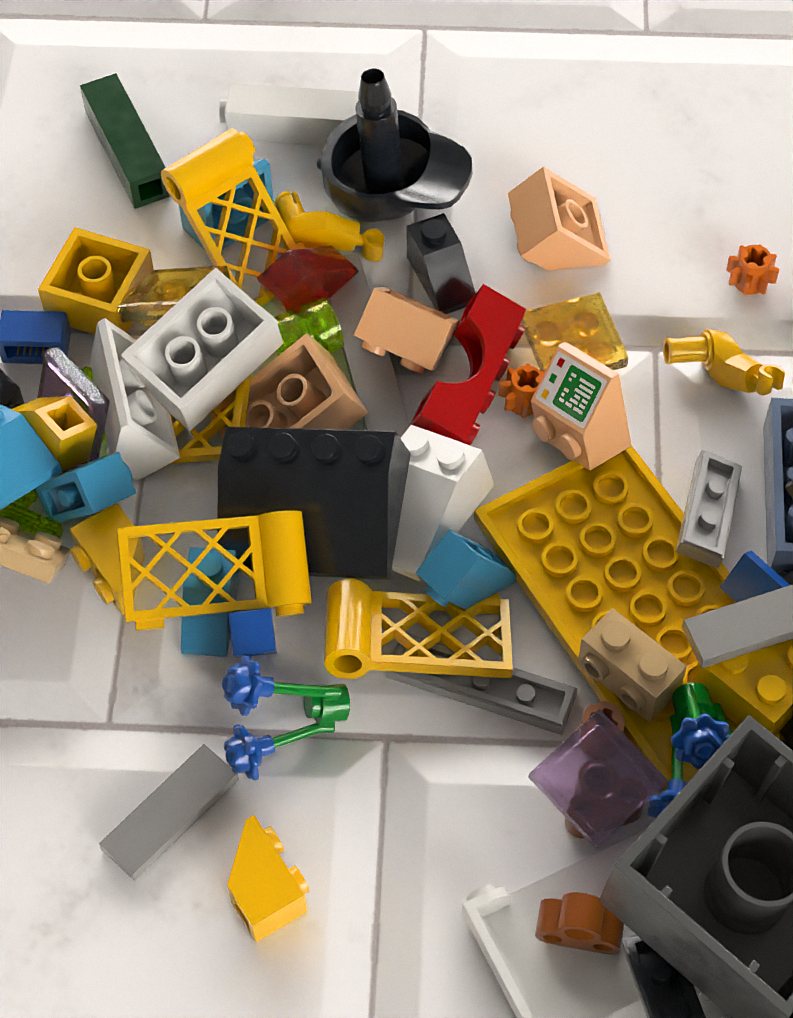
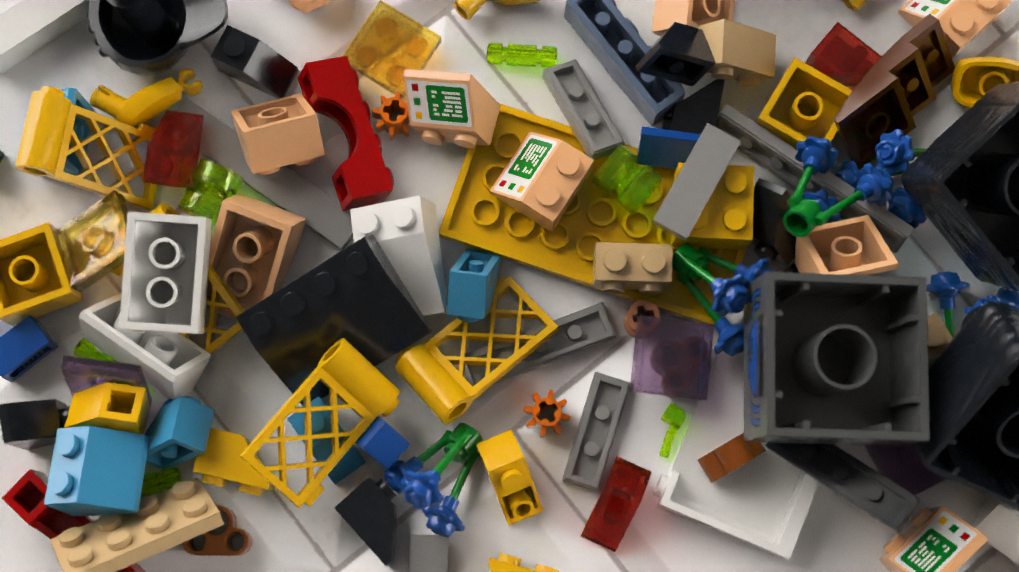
camera: 45 degrees left, 20 degrees up
none -> dark orange piece [183,505,252,556]
none -> black slope [335,477,397,567]
none -> yellow slope [476,430,544,525]
none -> clear neon green axle [487,43,557,68]
none -> light nougat slope [490,131,594,232]
none -> orange gear [523,390,570,438]
none -> light grey tile [562,372,631,492]
none -> clear red slope [581,456,652,552]
none -> clear neon green wheel [592,144,663,215]
none -> clear neon green hand [659,403,686,458]

